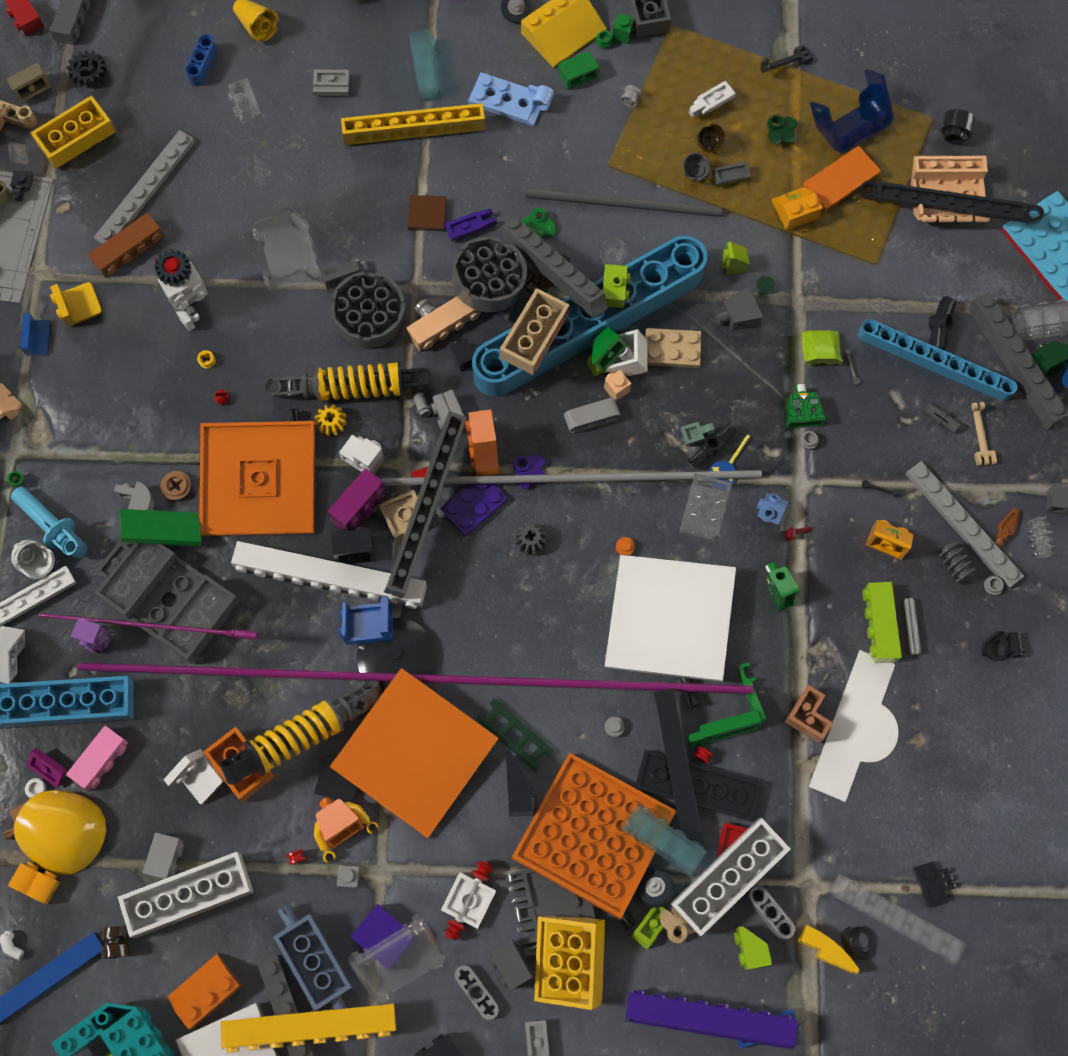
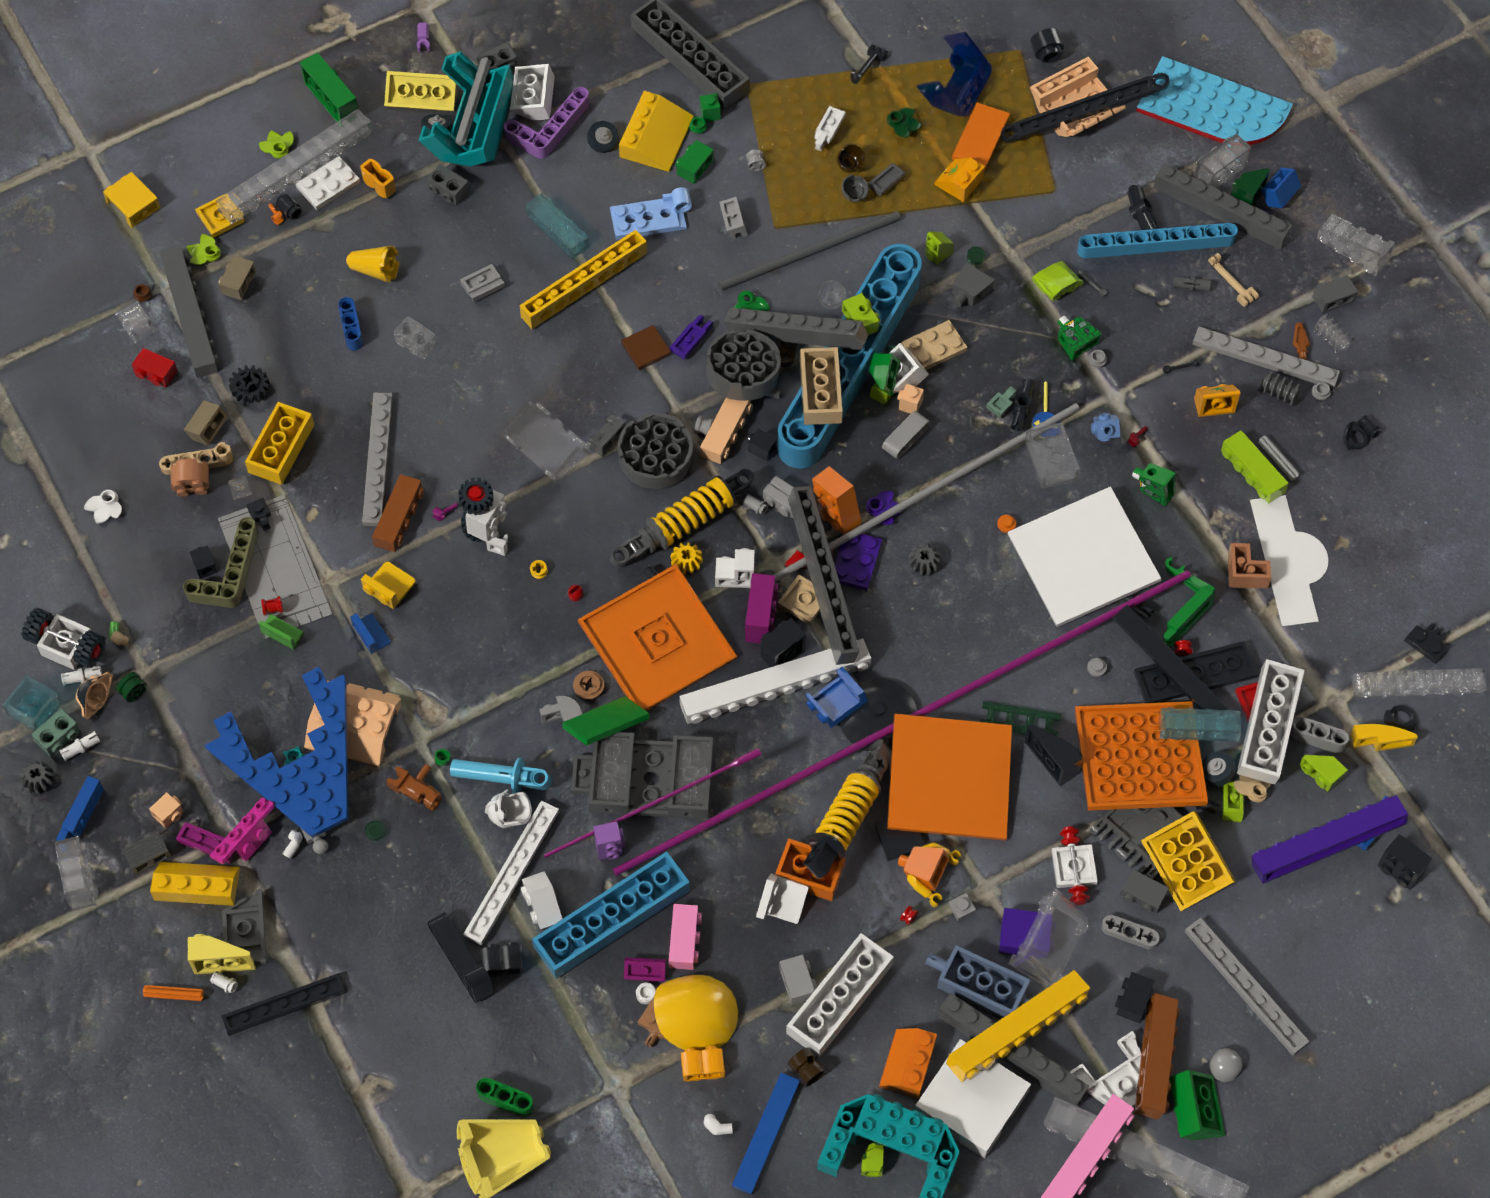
camera: 30 degrees left, 10 degrees down
none -> light grey hinge [719,197,748,239]

